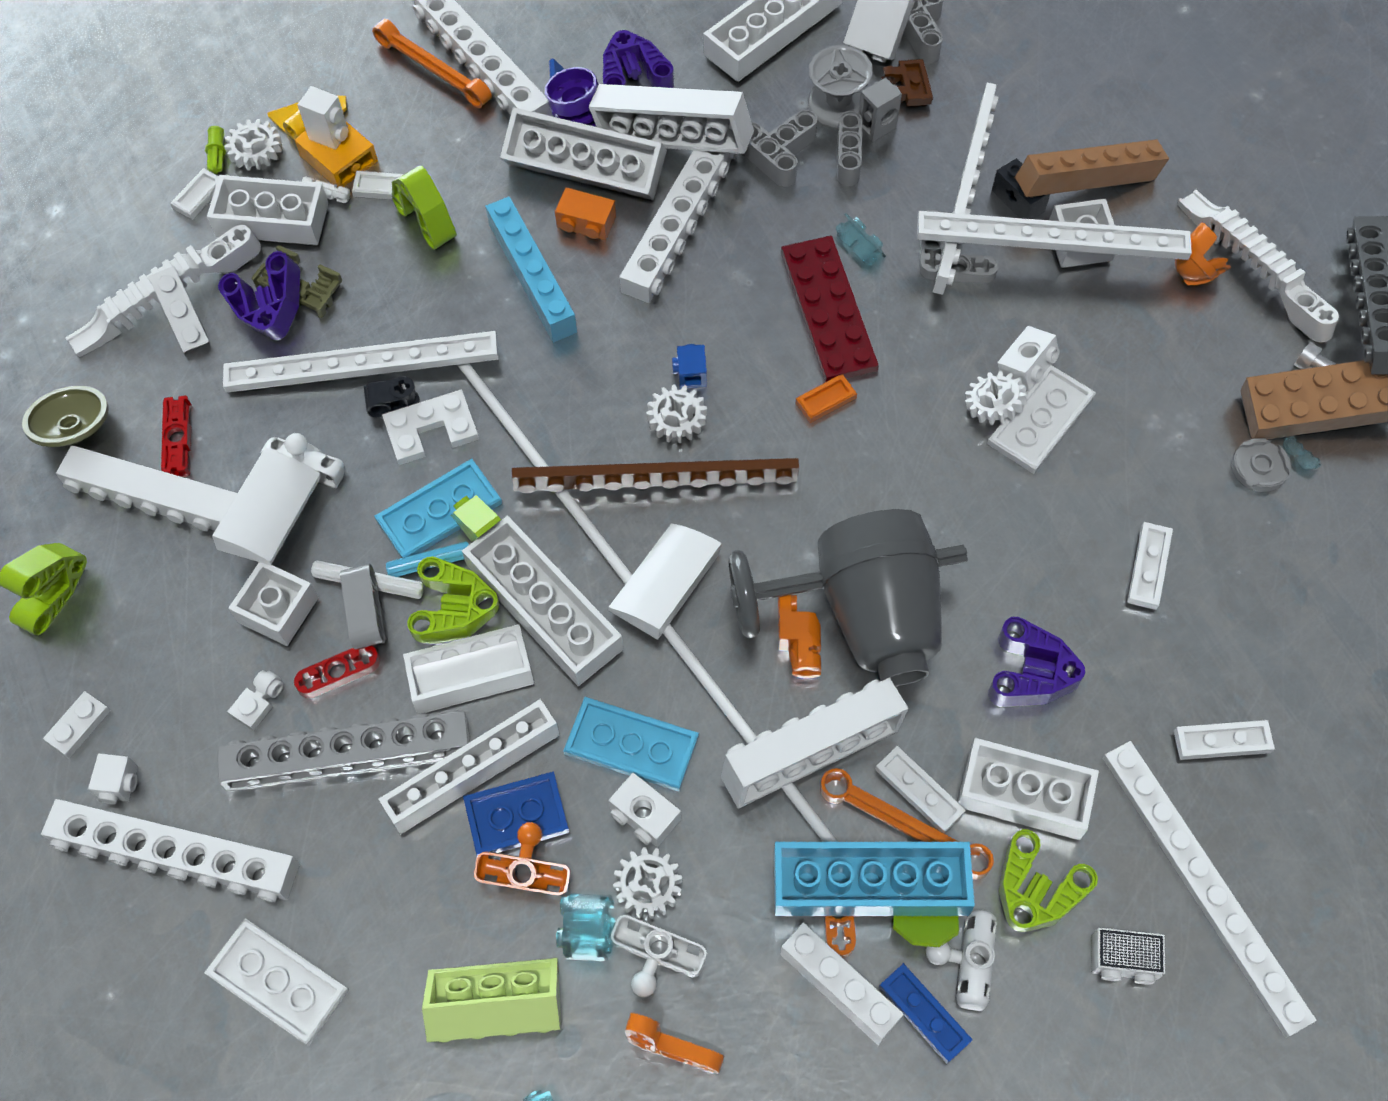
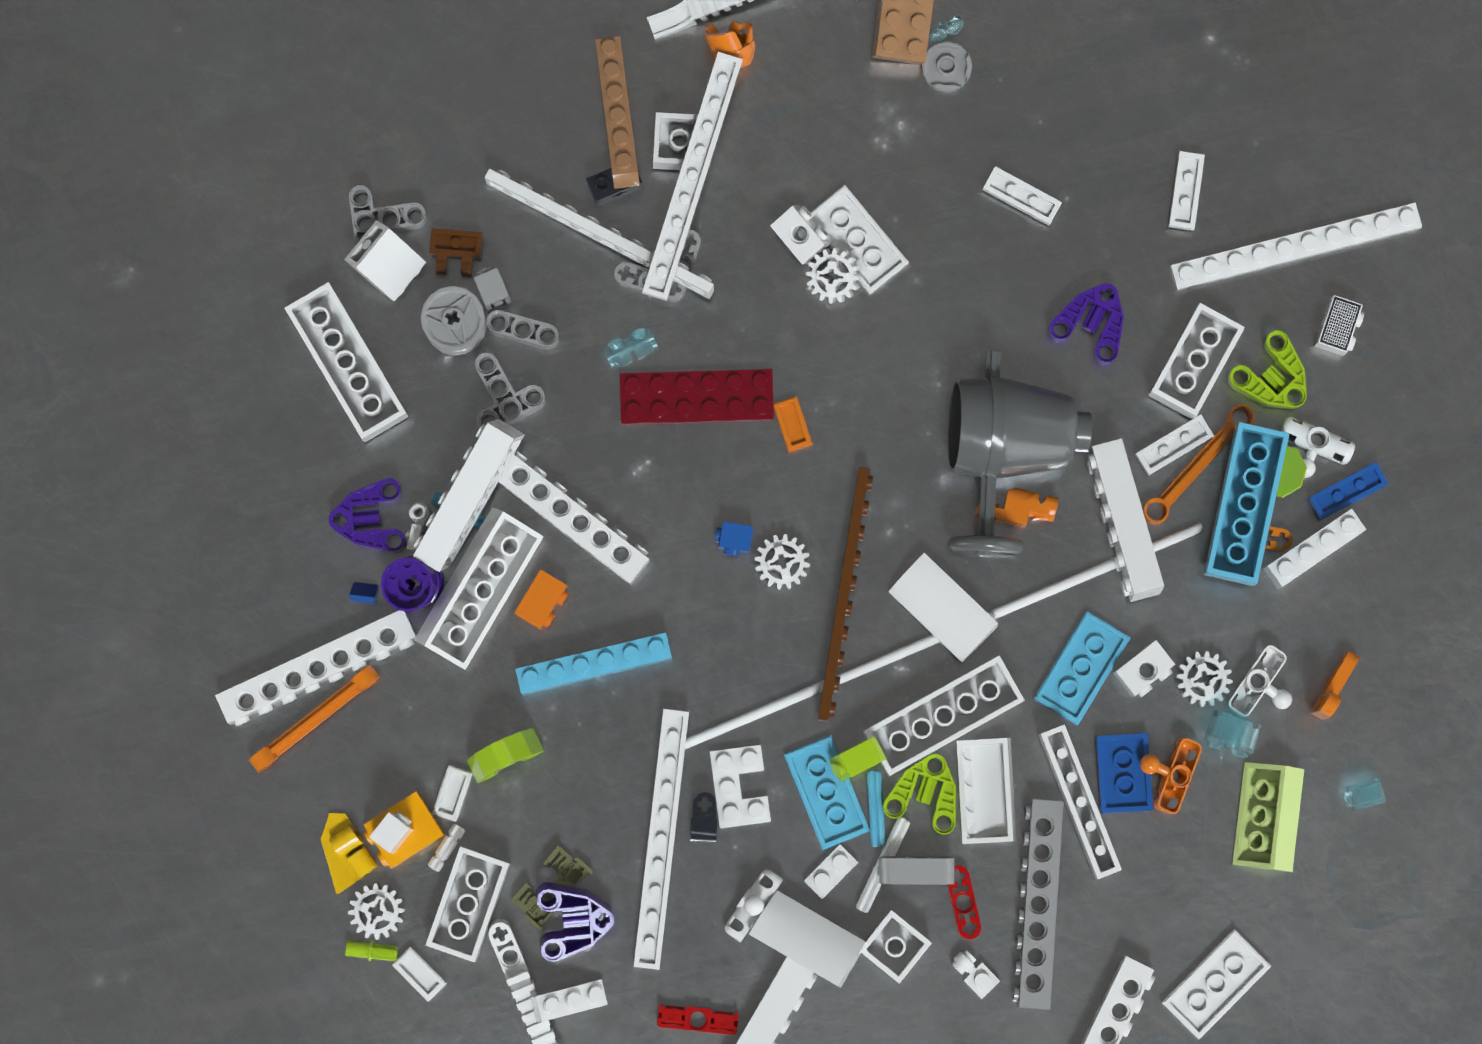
camera: 80 degrees left, 20 degrees up
none -> white plate [804,845,858,899]

